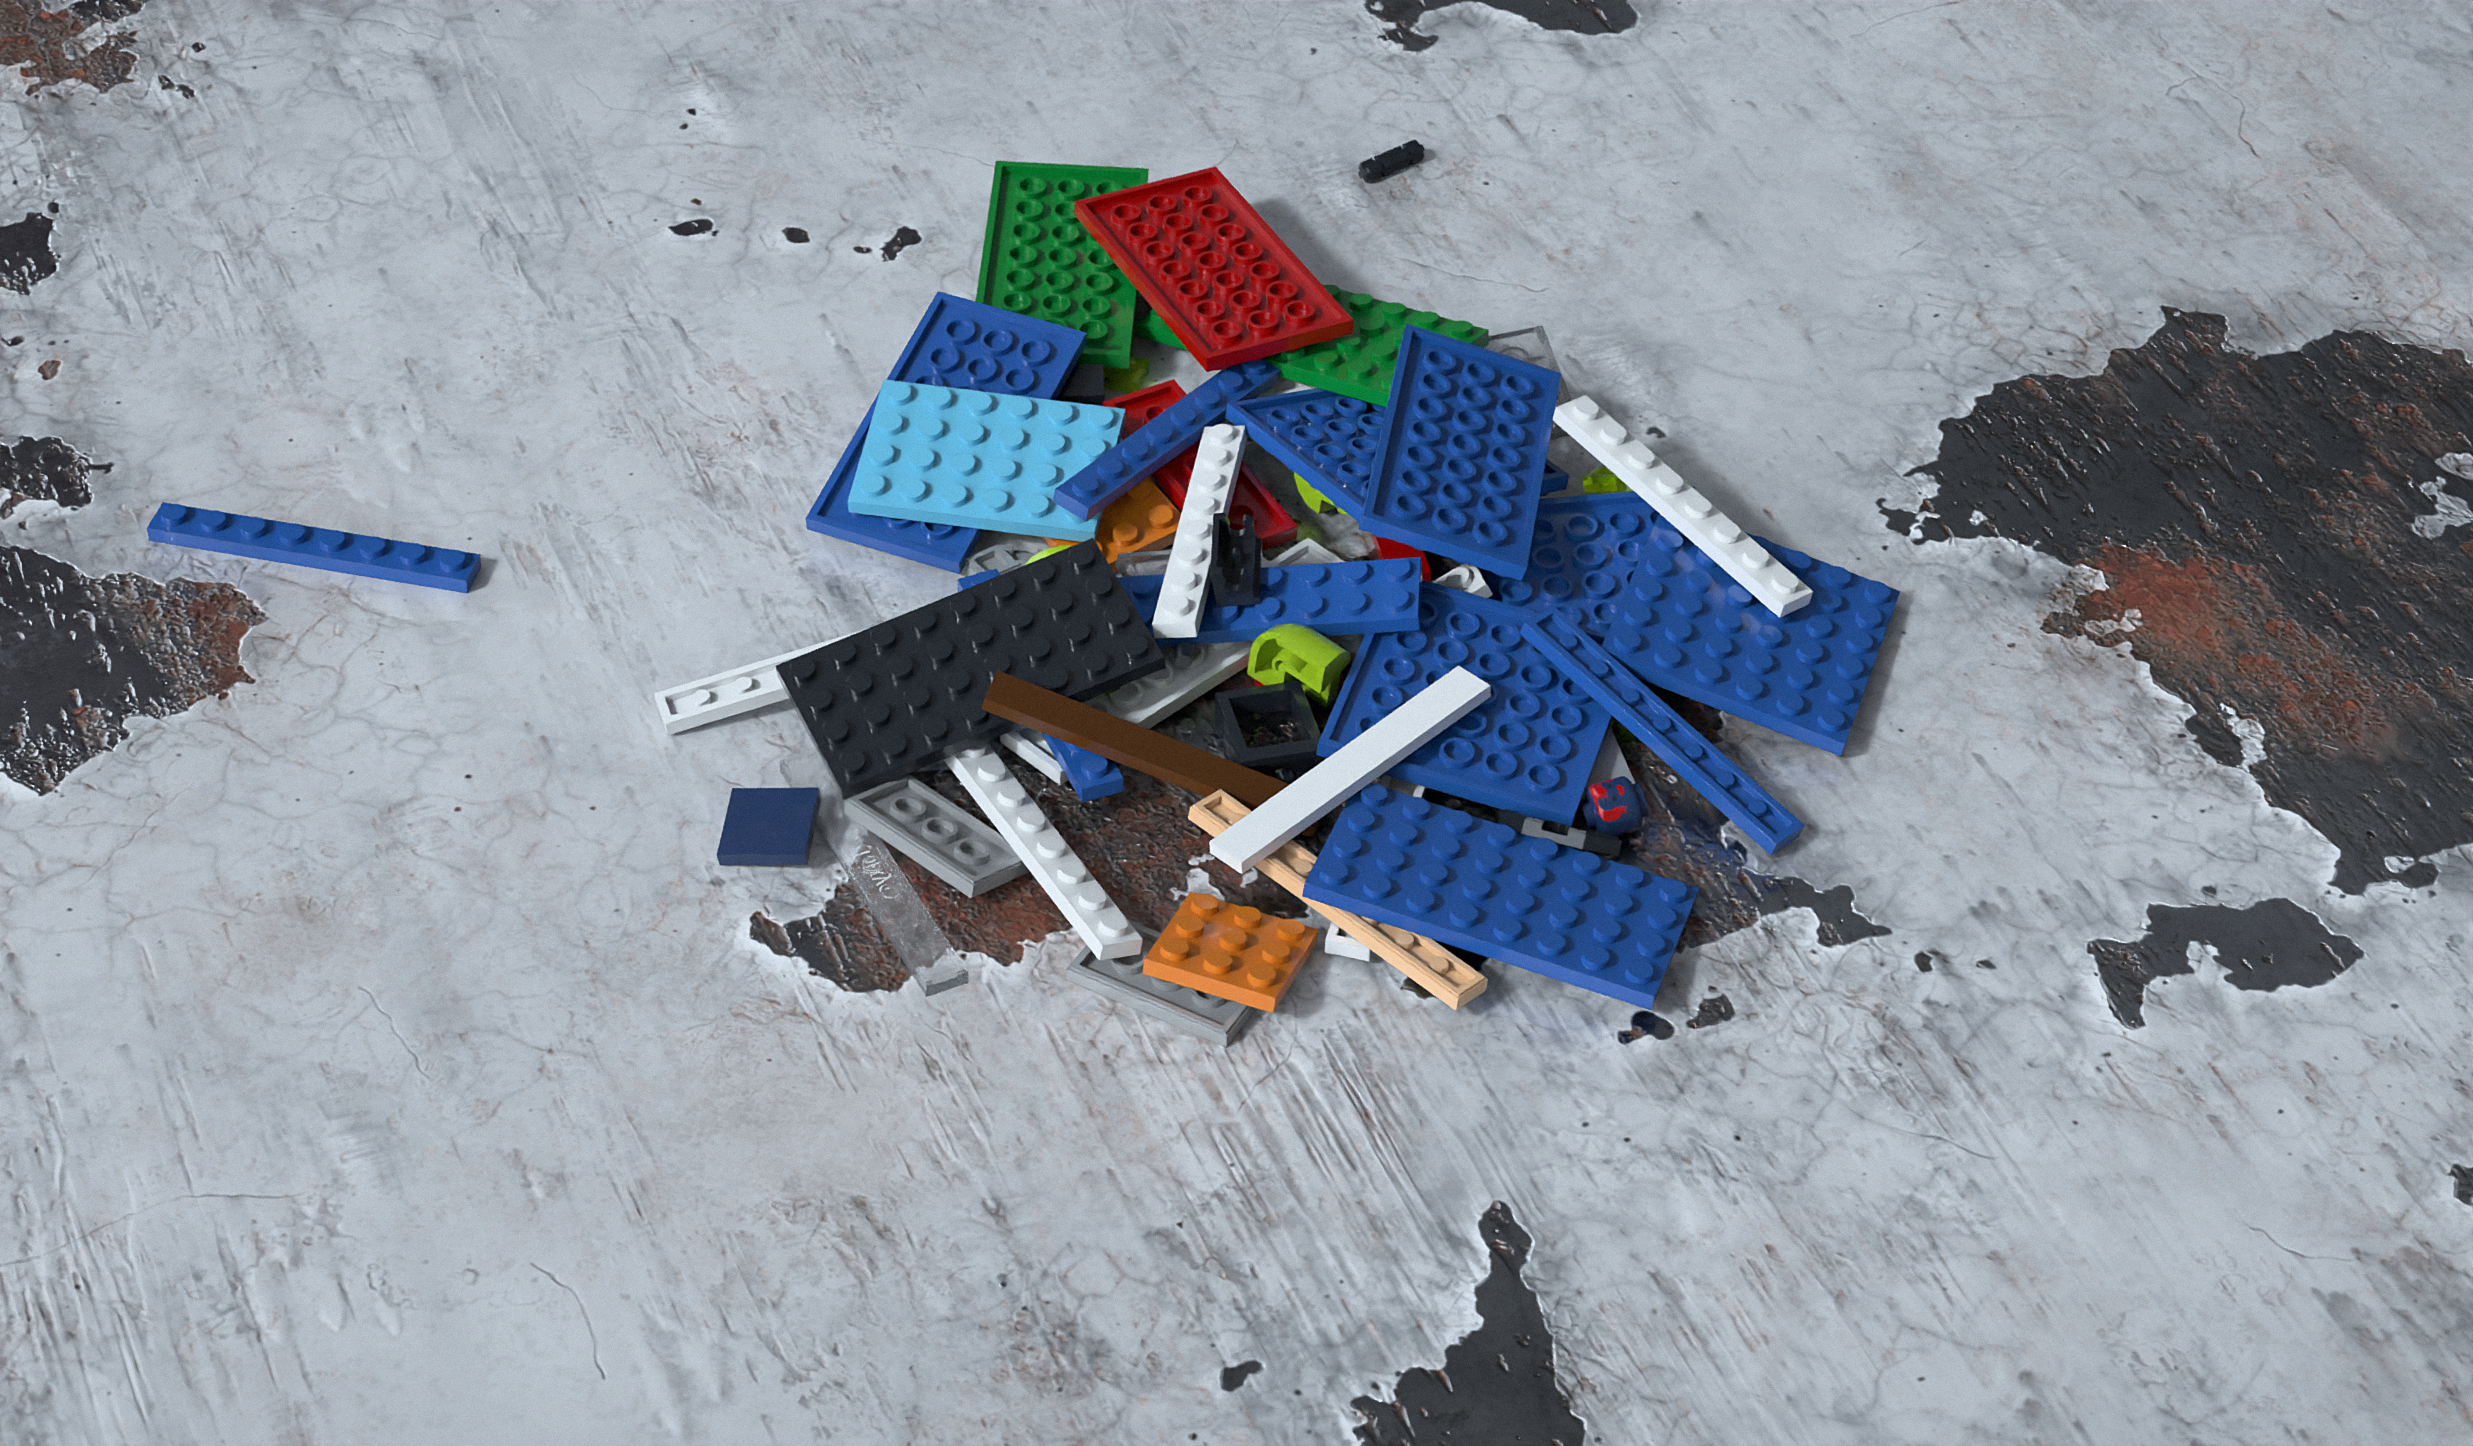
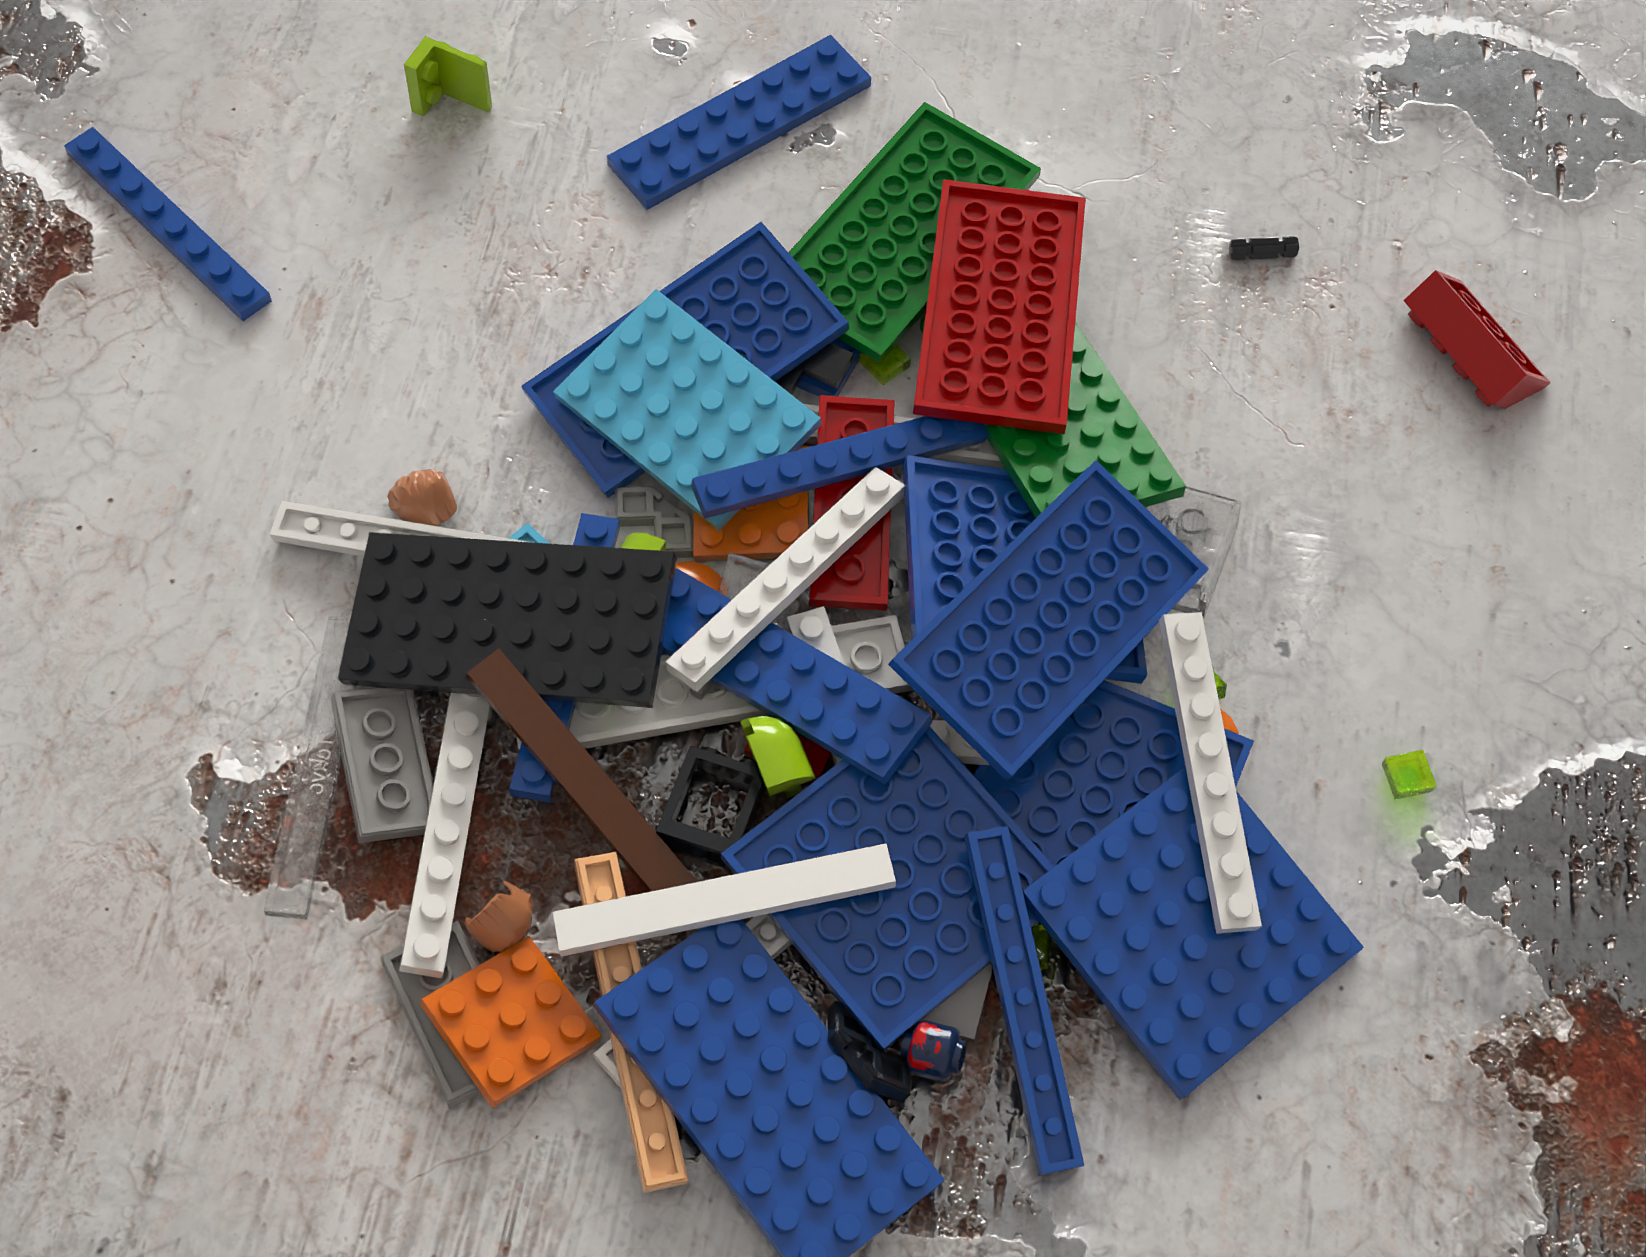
camera: 30 degrees right, 20 degrees up
dark blue tile [717,787,822,865] -> none
black hinge [1210,513,1263,607] -> none
none -> nougat hair [387,469,457,526]
none -> lime bracket [403,36,492,117]
none -> nougat hair [465,881,534,952]
none -> blue plate [607,35,871,210]
none -> clear neon green plate [1382,750,1437,799]
none -> red slope [1403,270,1551,409]

